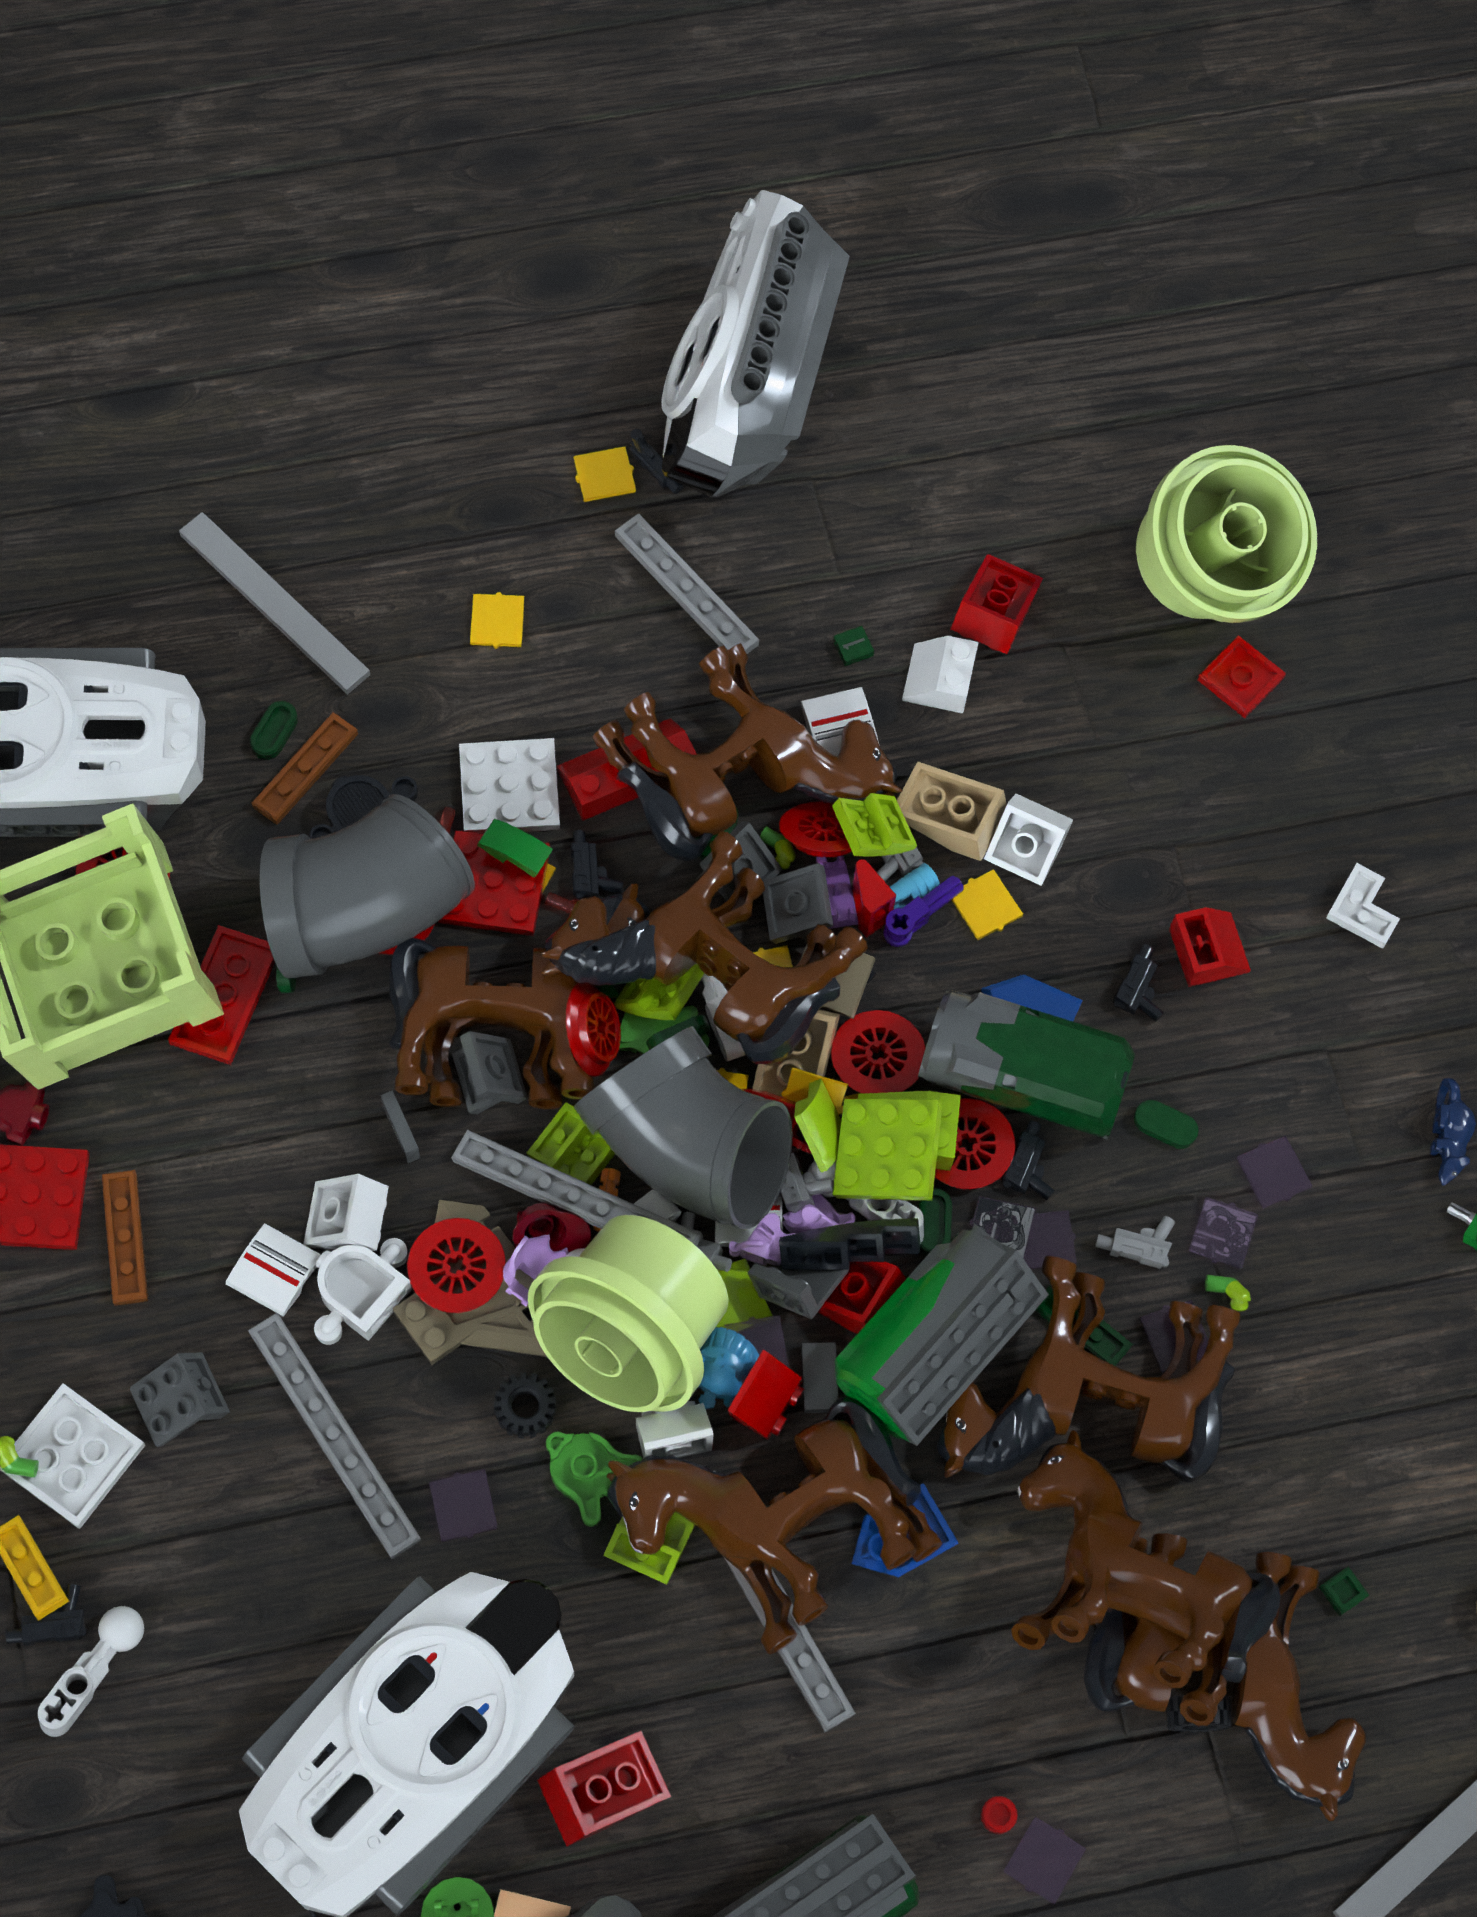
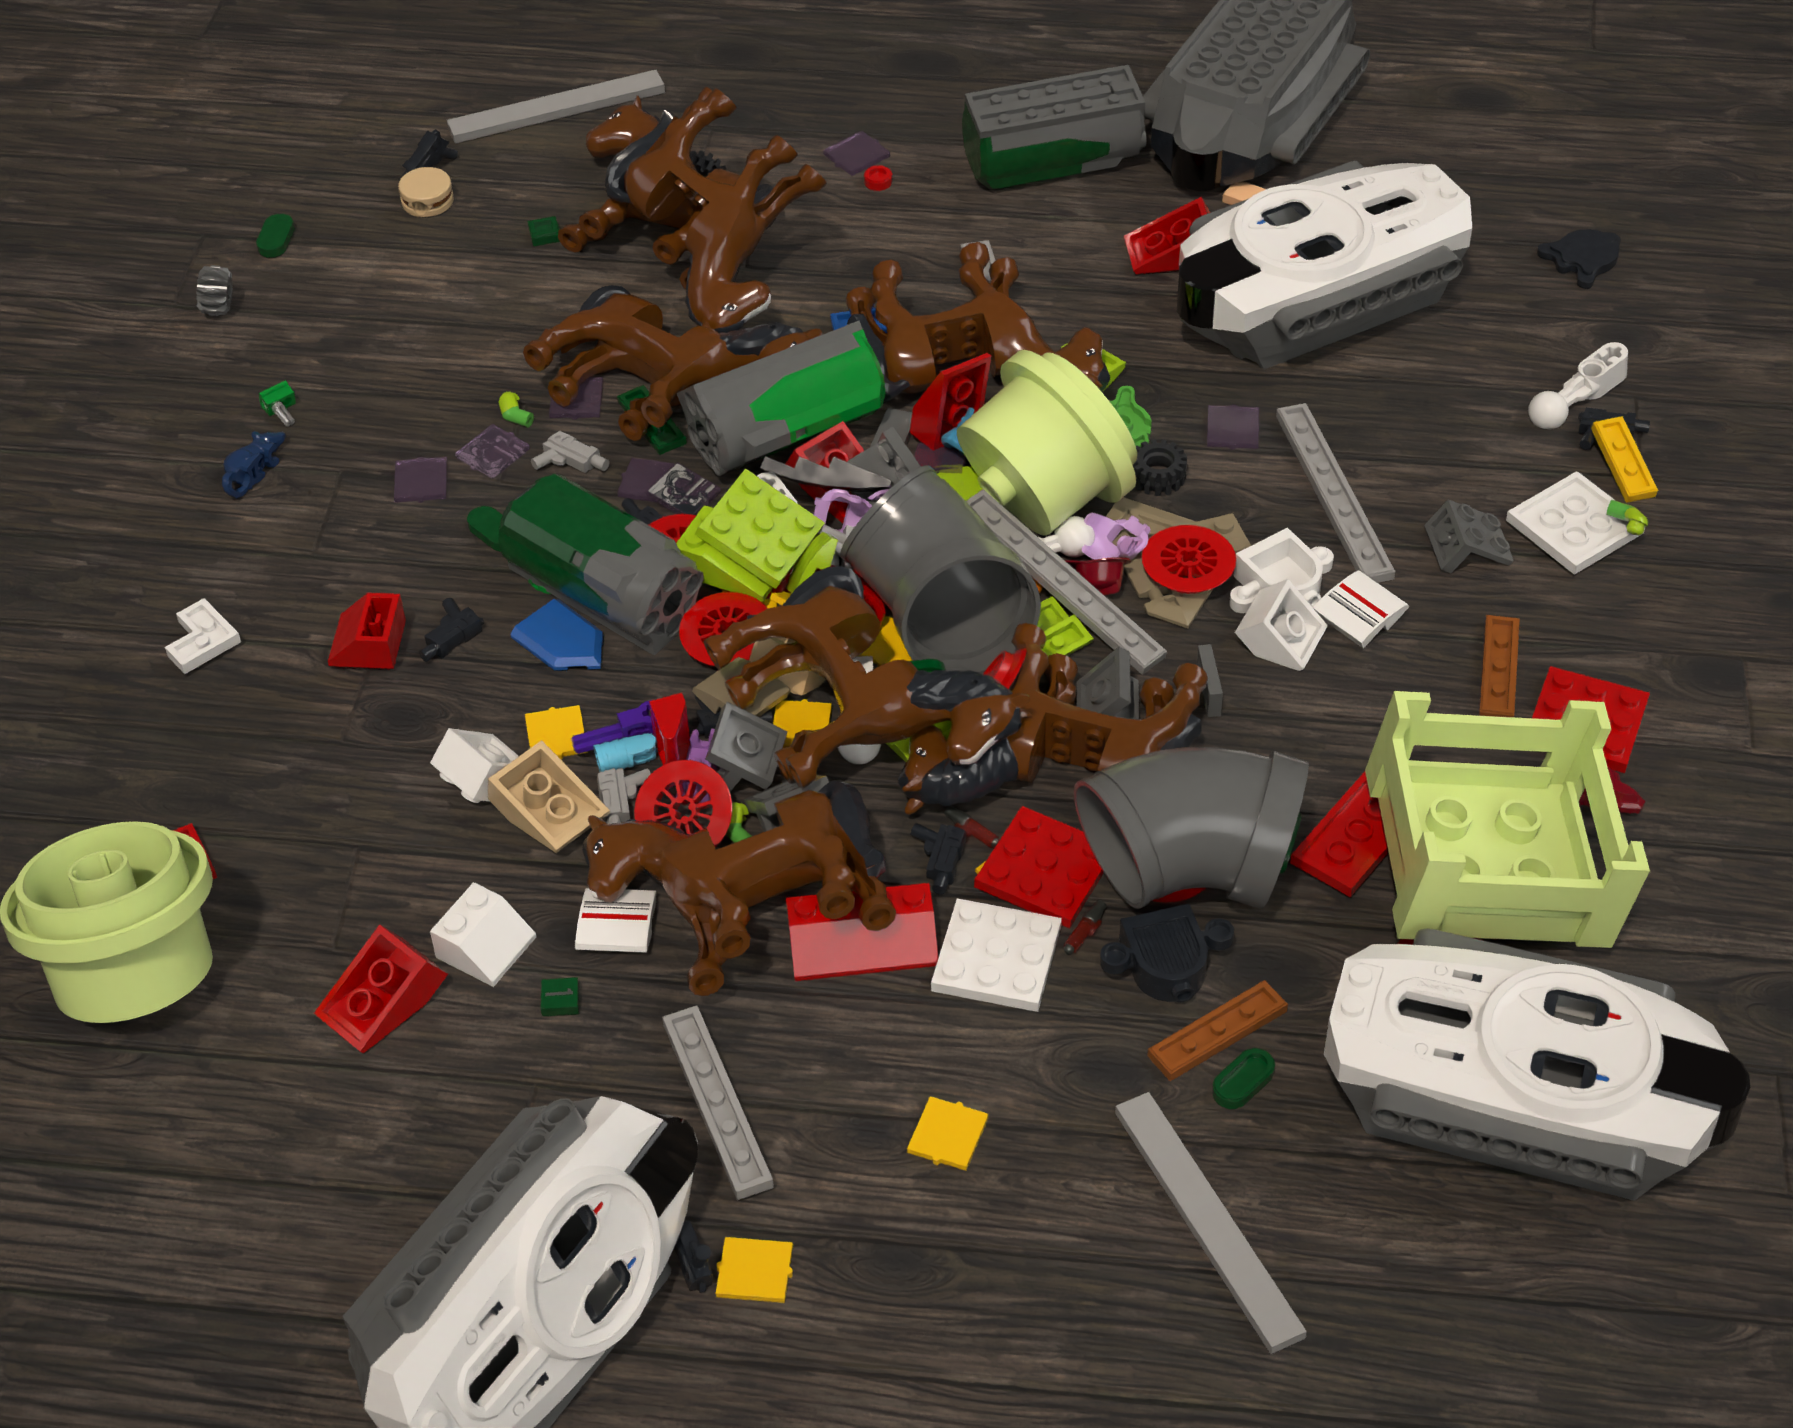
camera: 155 degrees left, 20 degrees down
green slope [477,818,553,878] -> none
lime slope [832,793,917,857] -> none

